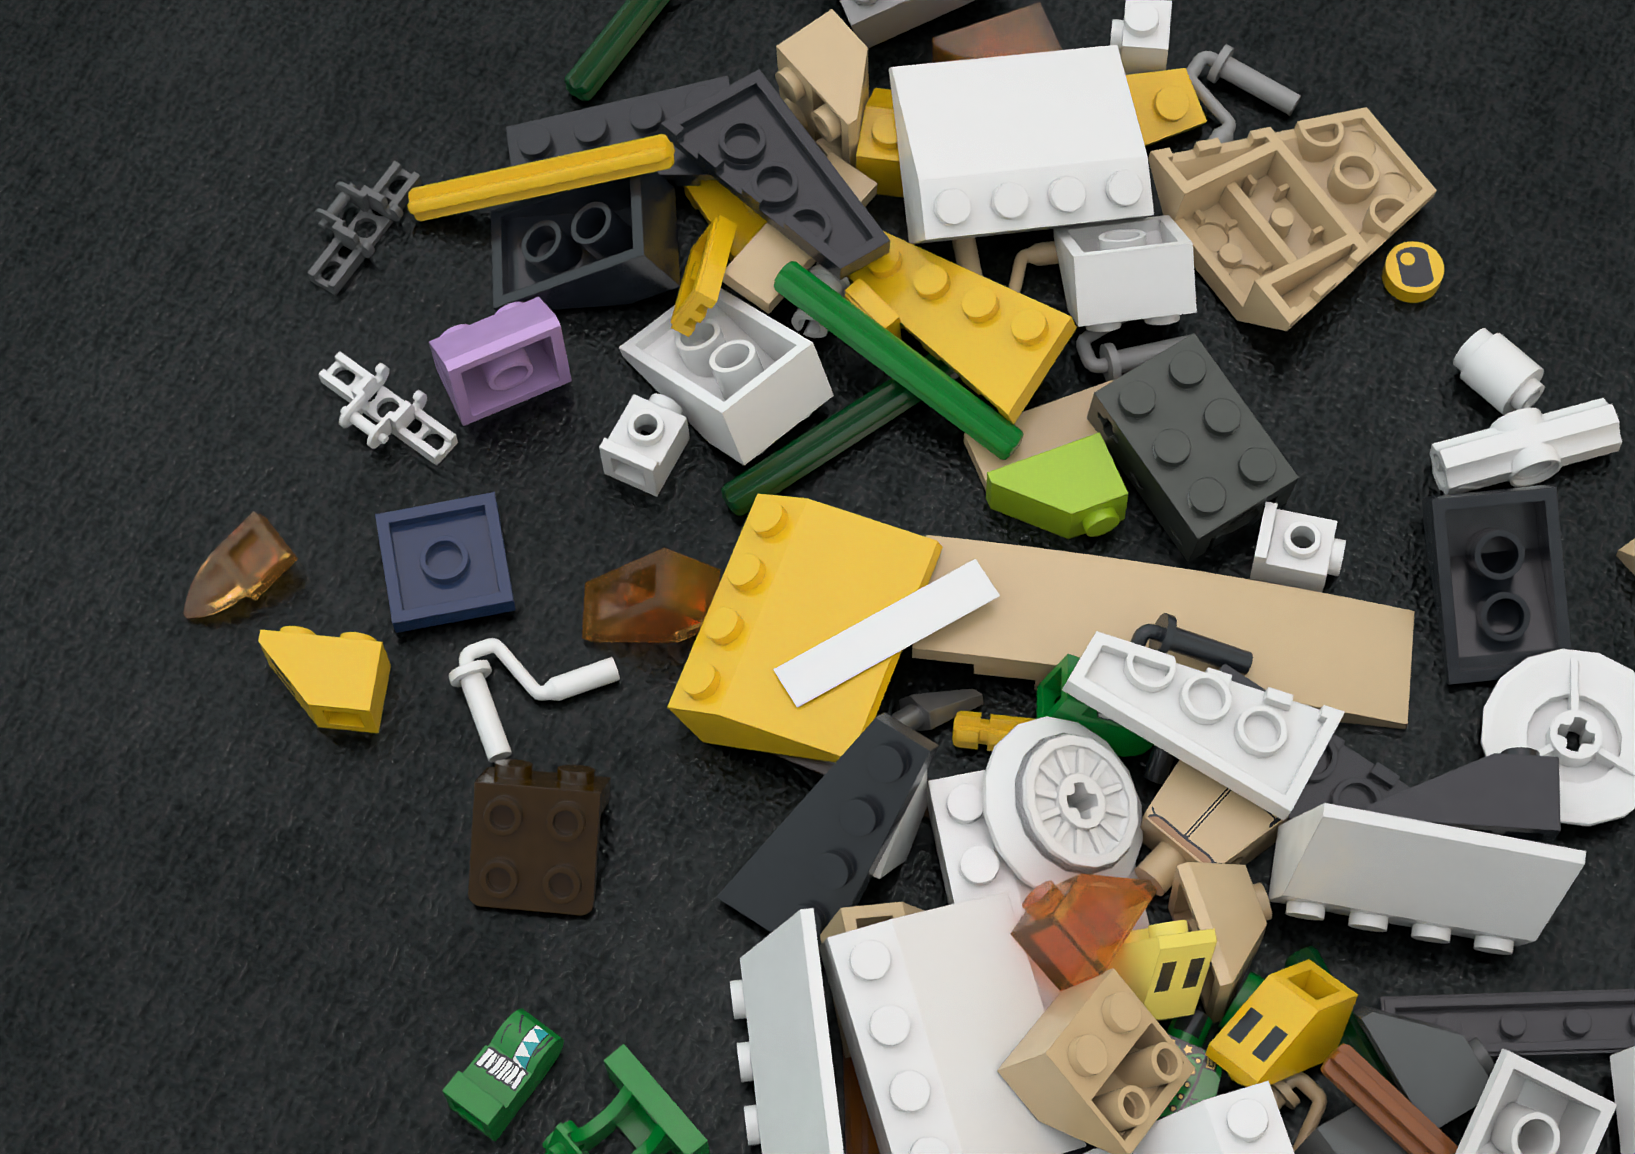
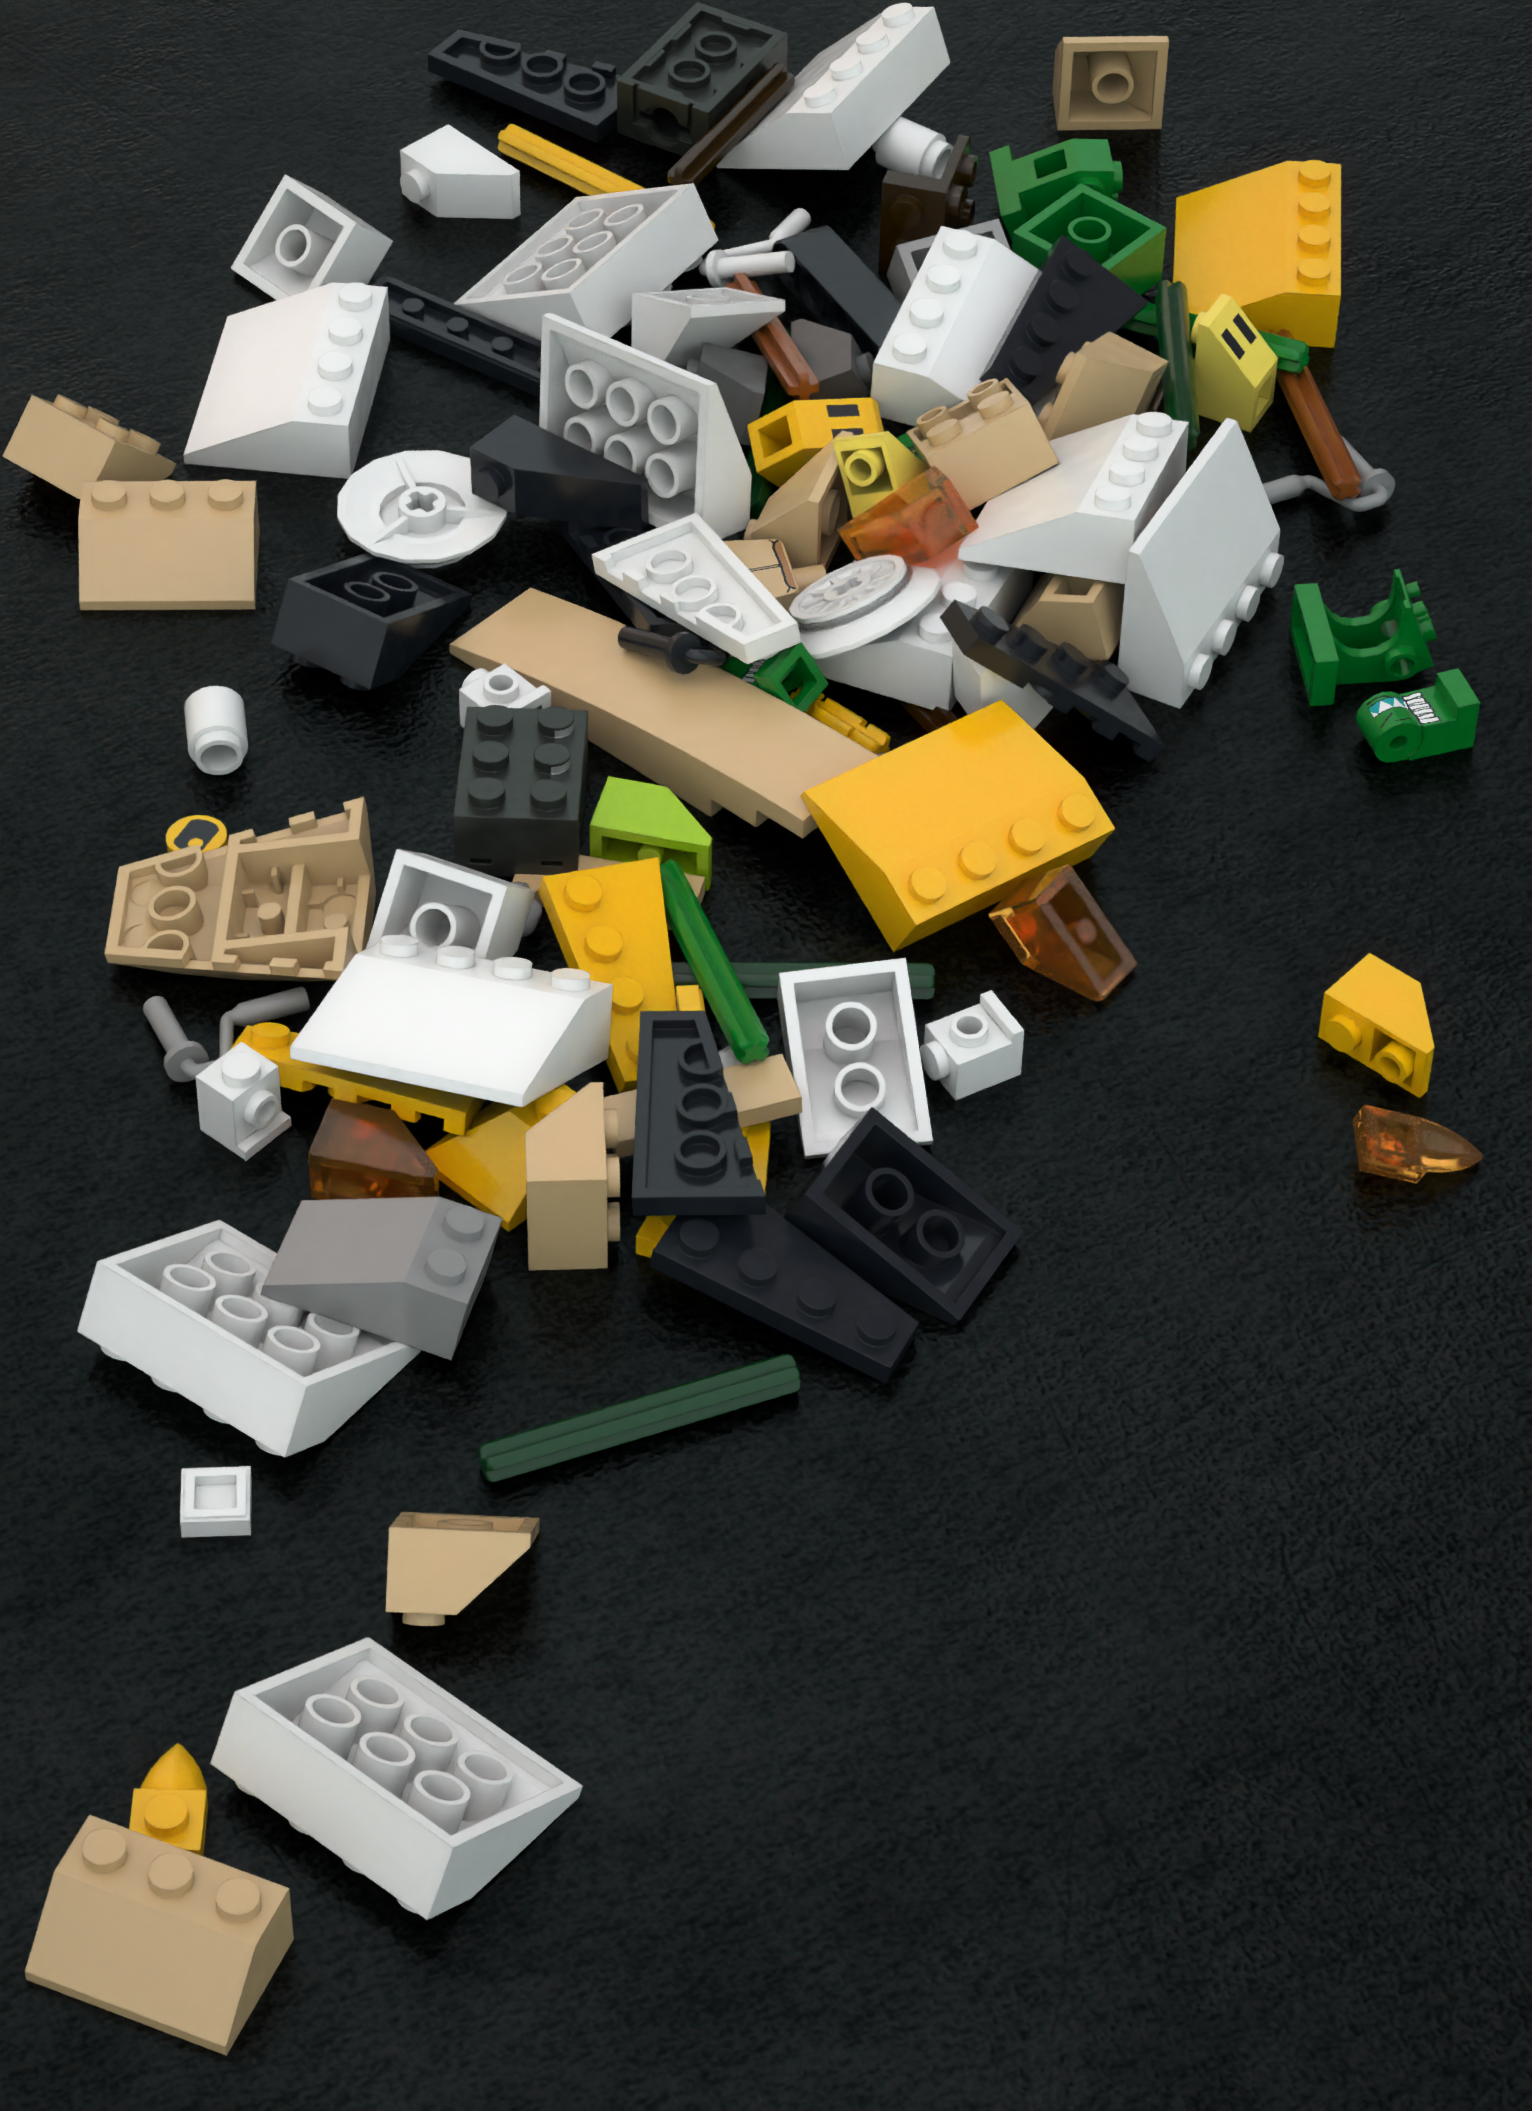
camera: 150 degrees left, 20 degrees down
dark grey piece [308,161,423,295] -> none
white piece [318,351,458,466] -> none
dark blue plate [375,492,516,633] -> none
yellow axle [407,134,675,221] -> none
lavender slope [429,297,572,426] -> none
white piece [448,638,620,762] -> none
dark brown bracket [468,759,611,915] -> none
yellow tile [670,215,737,337] -> none
white sticker [773,559,1000,708] -> none
white piece [1429,398,1622,495] -> none

